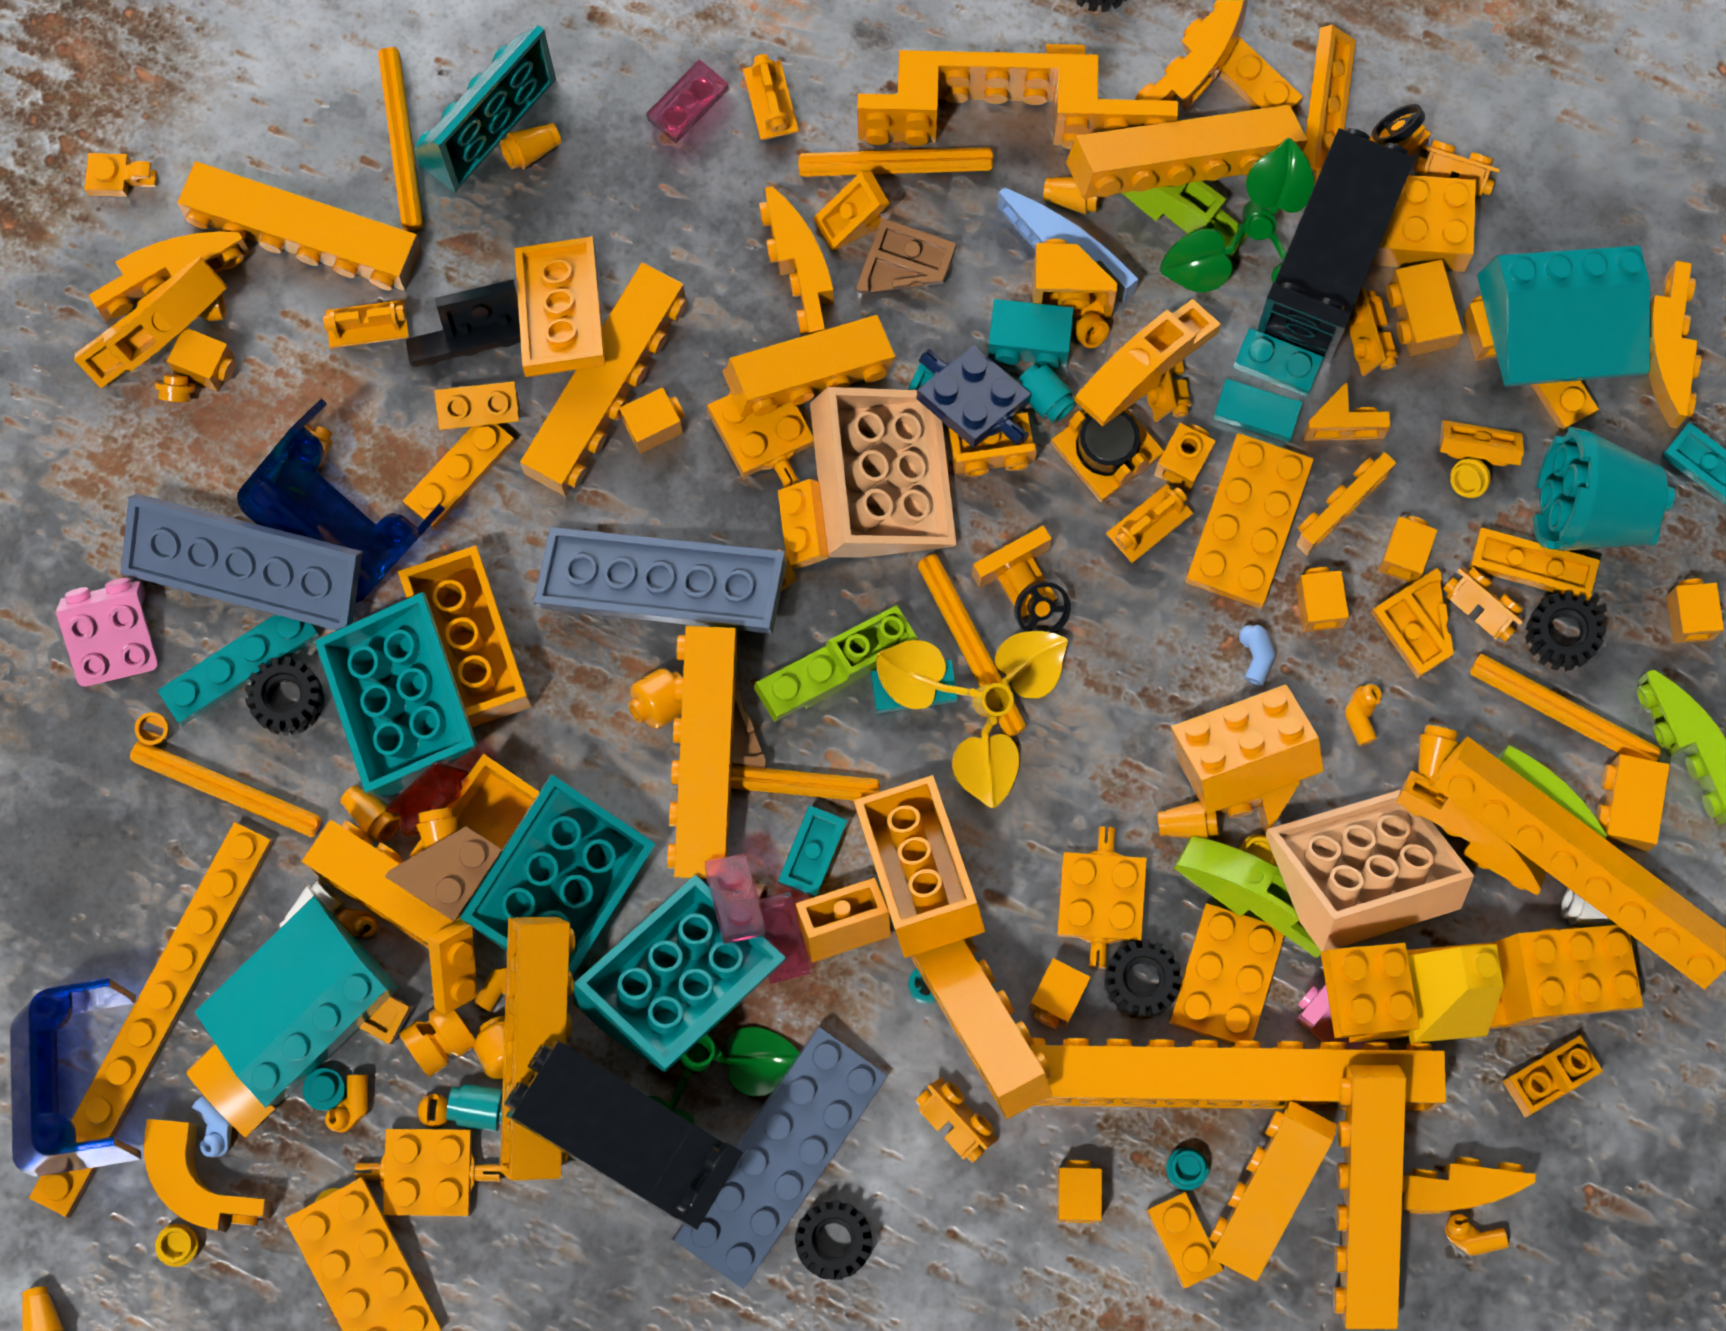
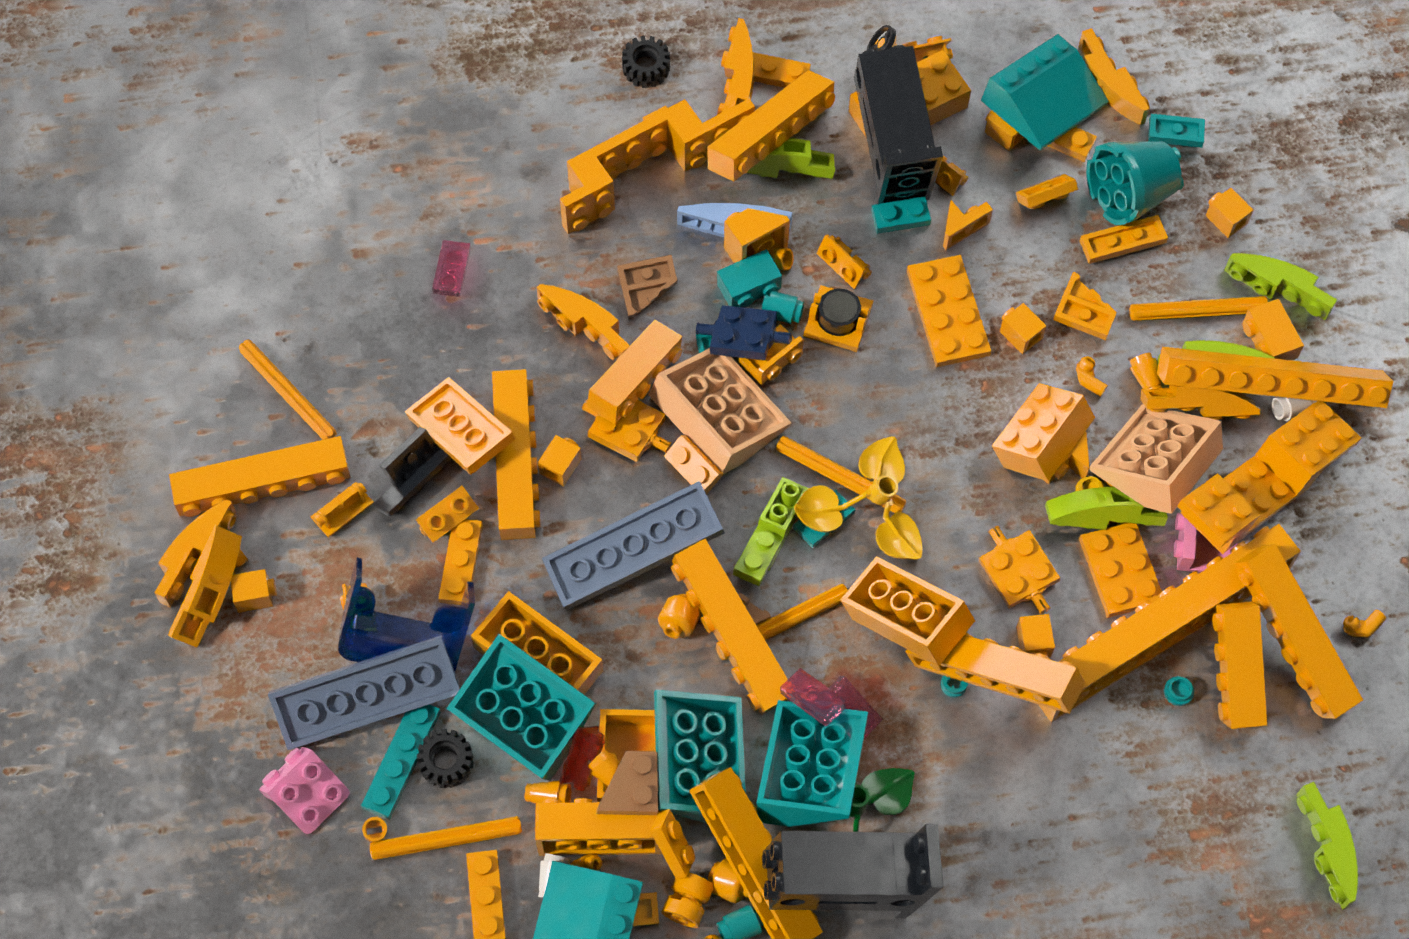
camera: 35 degrees left, 10 degrees down
light orange plate [84,153,157,197] -> none
light orange plate [154,373,196,402] -> none
teal slope [414,25,556,193] -> none
light orange arm [473,966,507,1013] -> none
light orange cone [500,123,561,169] -> none
sand blue plate [672,1027,888,1289] -> none
light orange hinge [743,54,799,141] -> none
teal plate [778,805,848,898] -> none
light orange brick [795,878,891,963] -> none
black tyre [795,1200,872,1280] -> none
light orange axle [798,147,993,177] -> none
light orange slope [813,171,890,251] -> none
light orange hinge [915,1078,998,1164] -> none
light orange piece [972,525,1071,634] -> none
light orange cone [1043,177,1102,215] -> none
light orange brick [1056,1160,1102,1224] -> none
light orange slope [1074,298,1221,427] -> none
black tyre [1104,939,1182,1019] -> none
light orange hinge [1106,484,1193,564] -> none
light orange plate [1146,1192,1223,1290] -> none
light orange brick [1154,423,1216,493] -> none
light orange cone [1158,800,1219,839] -> none
green plant [1160,138,1314,293] -> none
teal tile [1213,379,1303,443] -> none
light blue arm [1239,625,1276,687] -> none
light orange plate [1296,452,1396,556] -> none
light orange plate [1303,25,1356,177] -> none
light orange brick [1377,516,1438,583] -> none
light orange brick [1386,259,1463,356] -> none
light orange slope [1402,1157,1536,1214] -> none
yellow slope [1408,944,1504,1043] -> none
light orange hinge [1443,567,1525,642] -> none
yellow plate [1450,458,1491,498] -> none
light orange slope [1502,1035,1603,1118] -> none
black tyre [1525,592,1606,671] -> none

